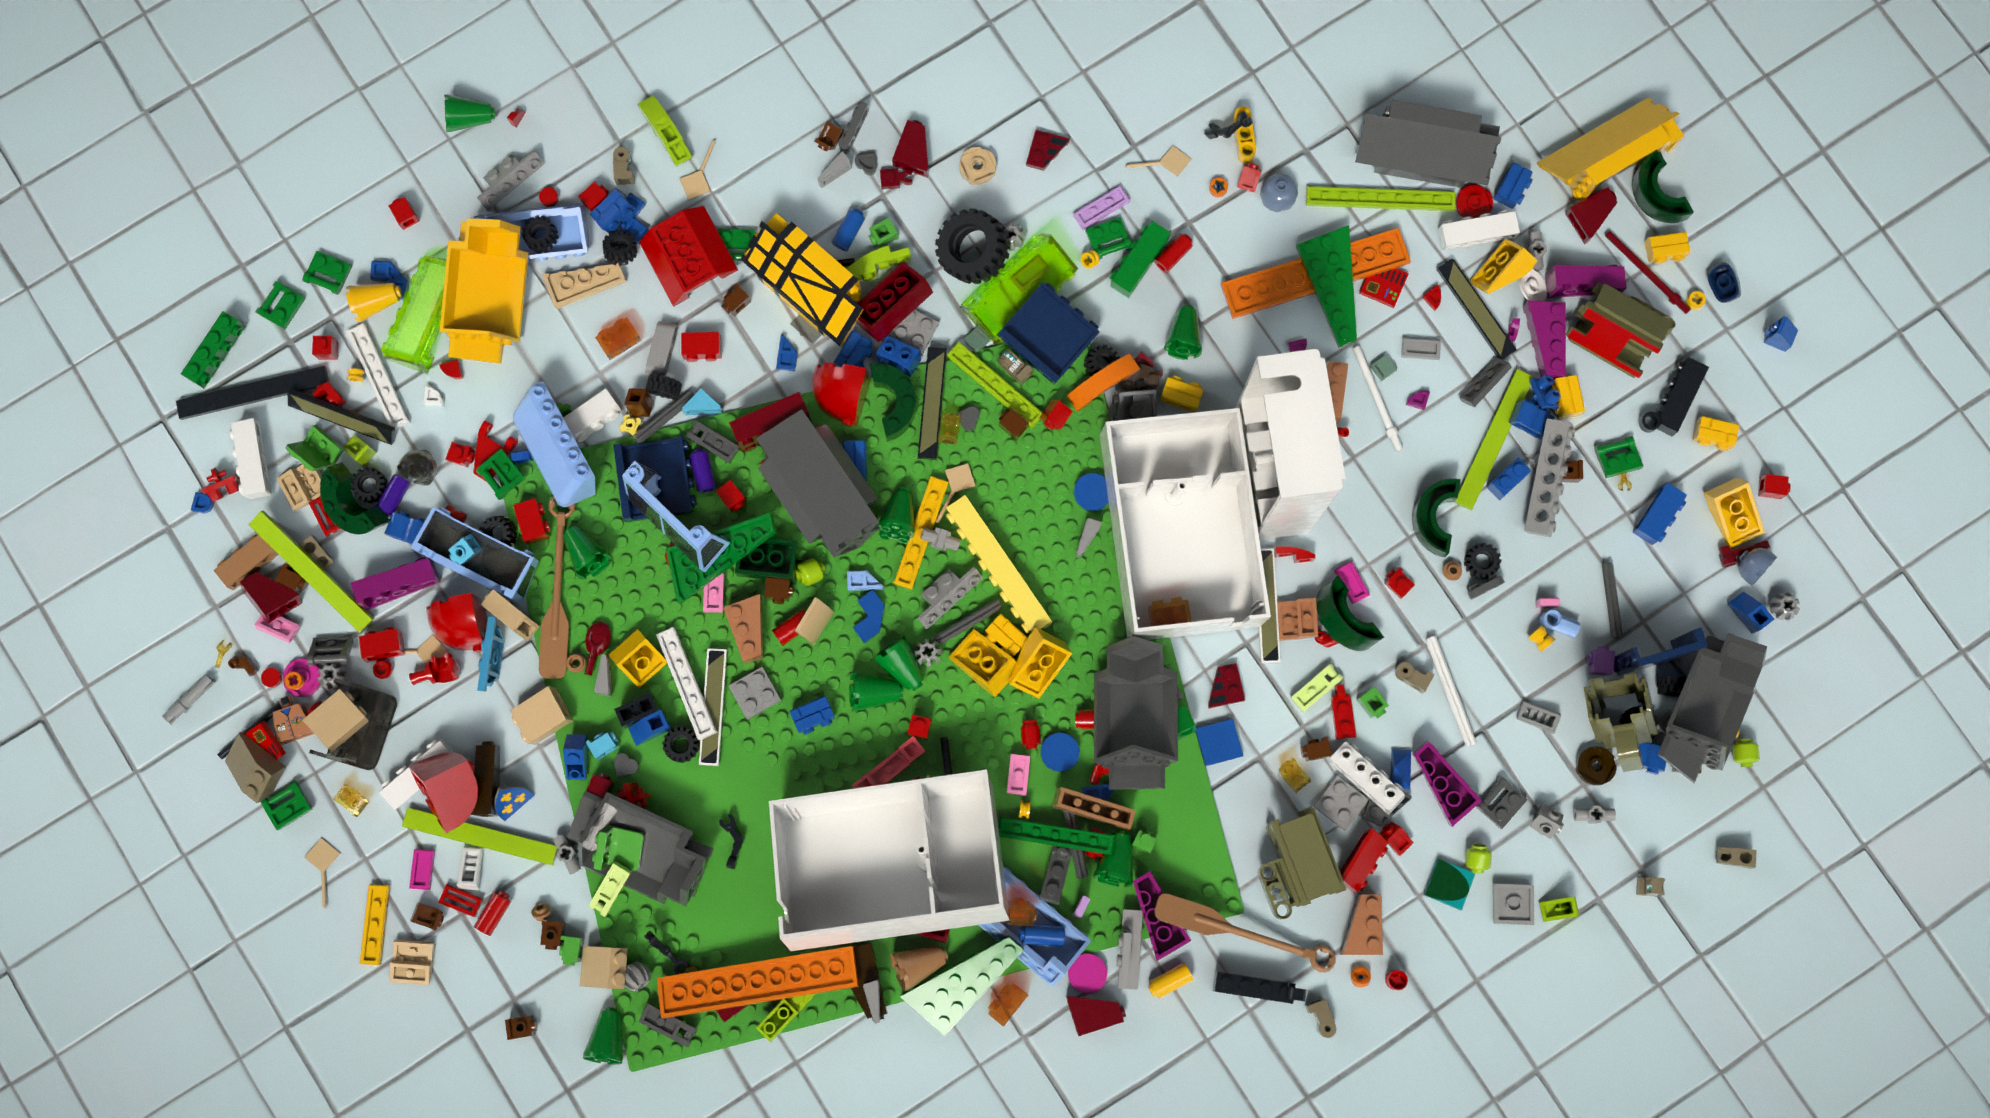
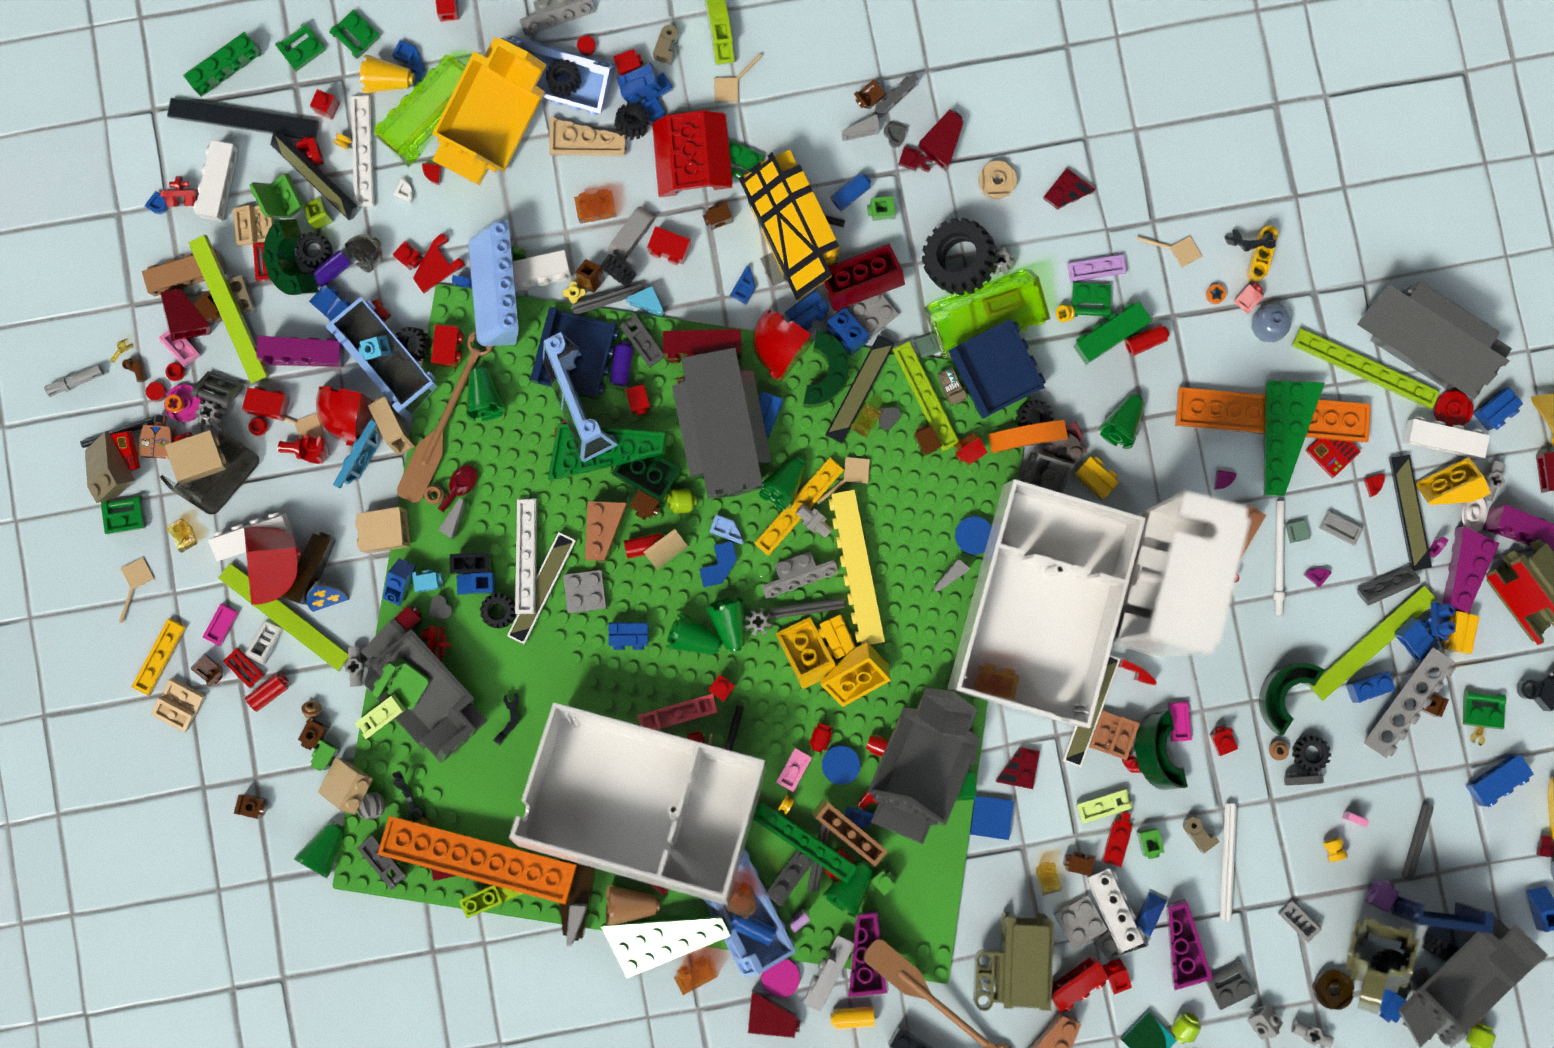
camera: 25 degrees right, 5 degrees up
green plate [476,449,526,500] -> none
yellow slope [609,629,667,688] -> none
bright pink plate [703,573,725,613] -> none
lime slope [847,245,911,282] -> none
light blue piece [1539,610,1581,638] -> none
none -> red plate [165,362,185,381]

